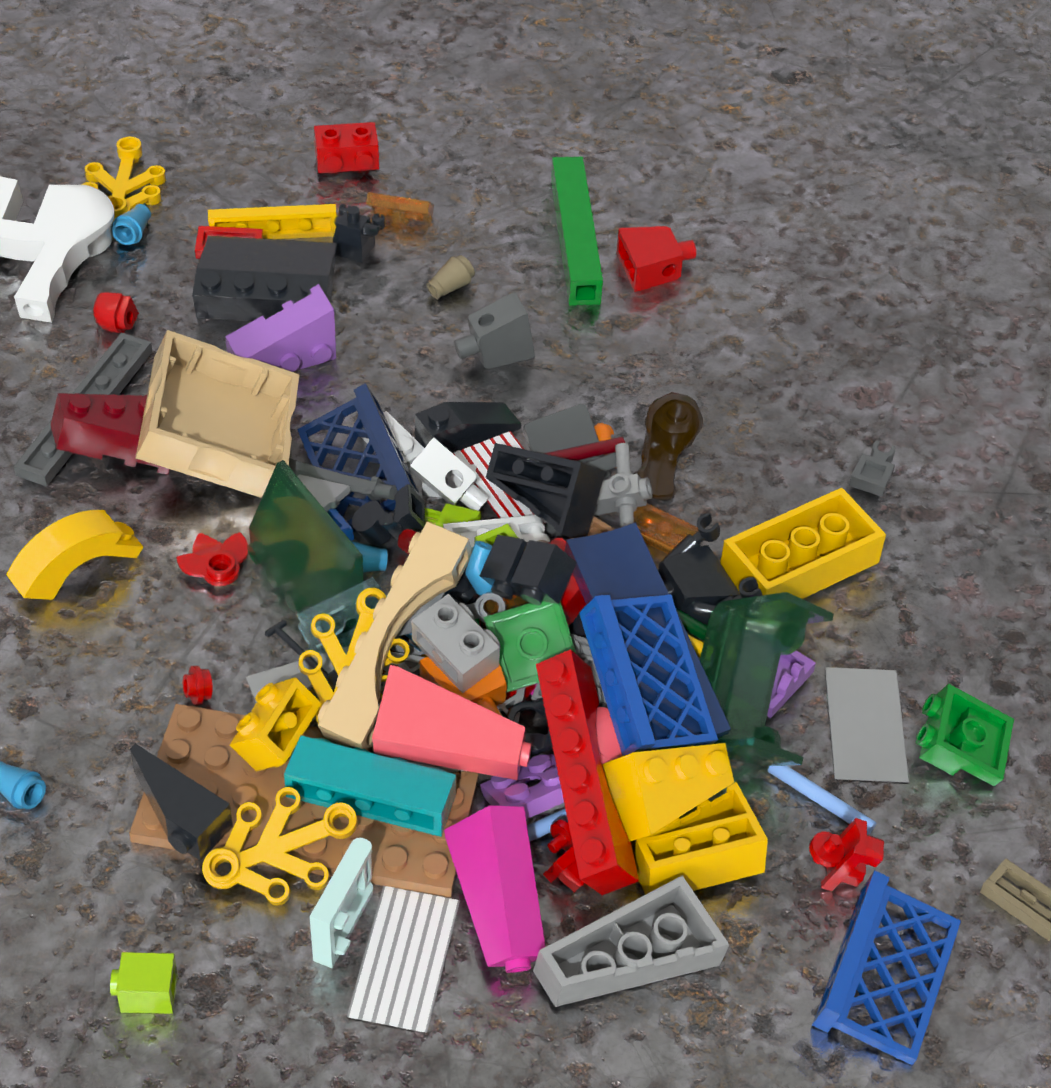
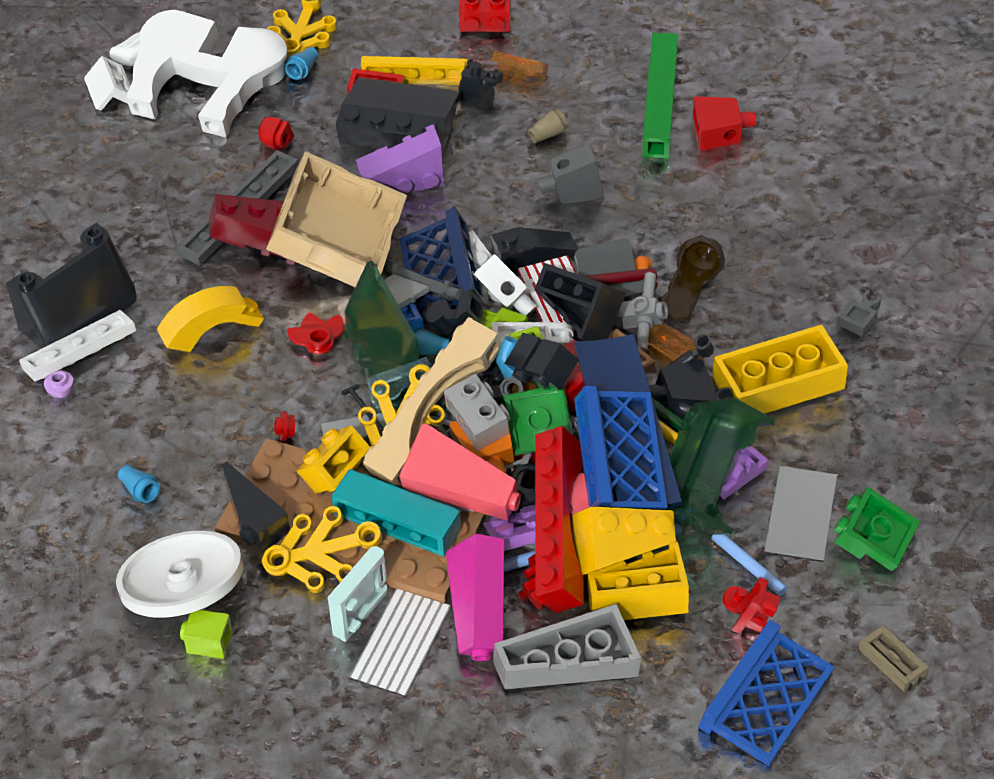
camera: 15 degrees right, 0 degrees up
none -> white dish [116,531,244,618]

